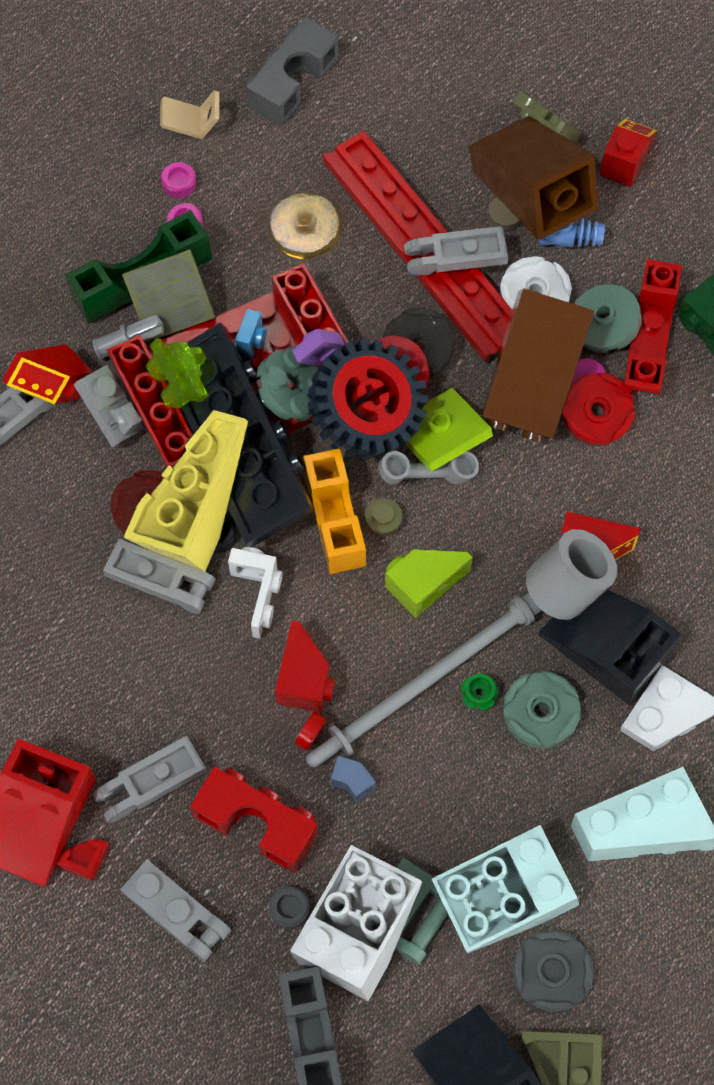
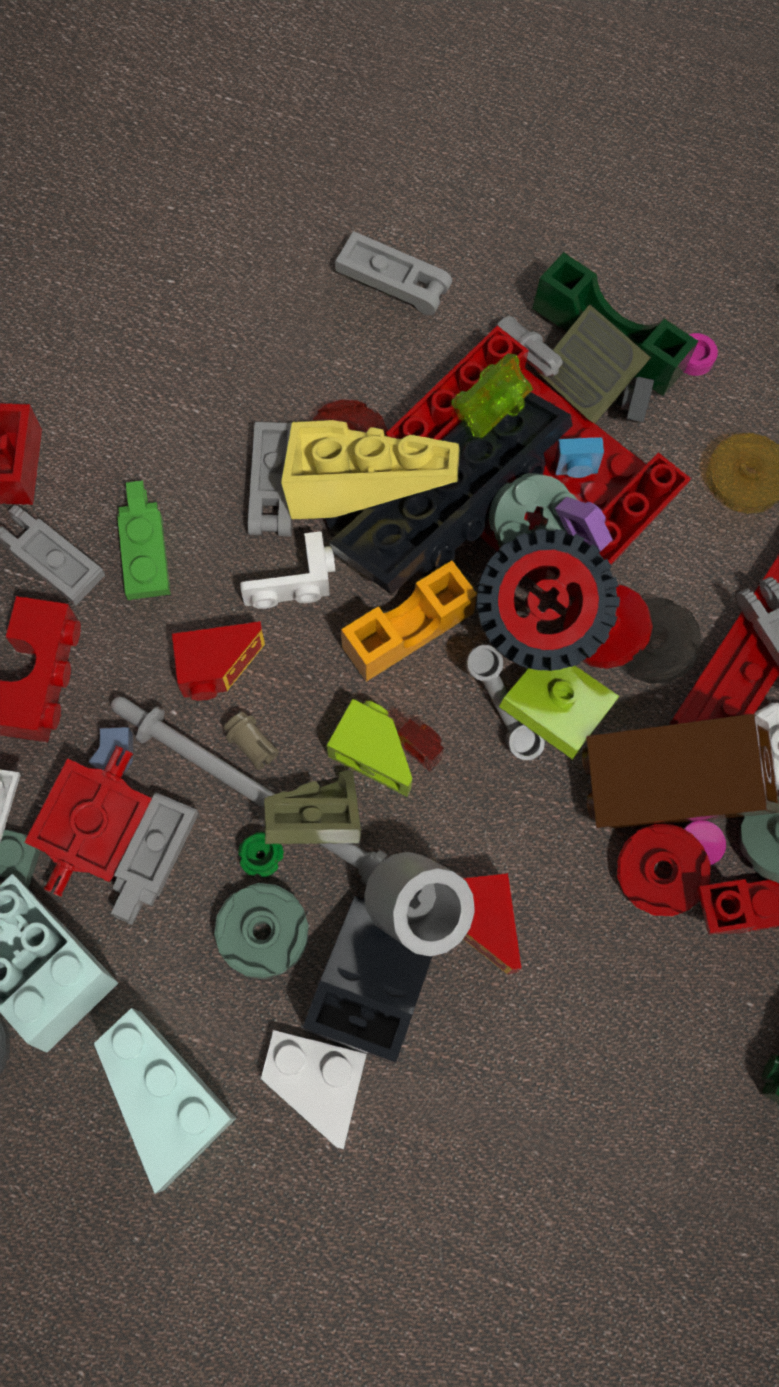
camera: 65 degrees right, 5 degrees up
red slope [2,344,93,404] -> none
light grey hinge [73,365,144,447] -> none
dark pink tile [161,162,196,198] -> none
red tile [294,711,327,751] -> none
olive plate [365,498,402,535] -> none
none -> red plate [24,745,152,897]
none -> light grey hinge [111,792,199,925]
none -> bright green hinge [117,480,171,600]
none -> dark tan pin [224,712,279,770]
none -> olive wing [263,770,361,844]
none -> clear red plate [398,719,444,772]
none -> dark grey plate [621,377,654,423]

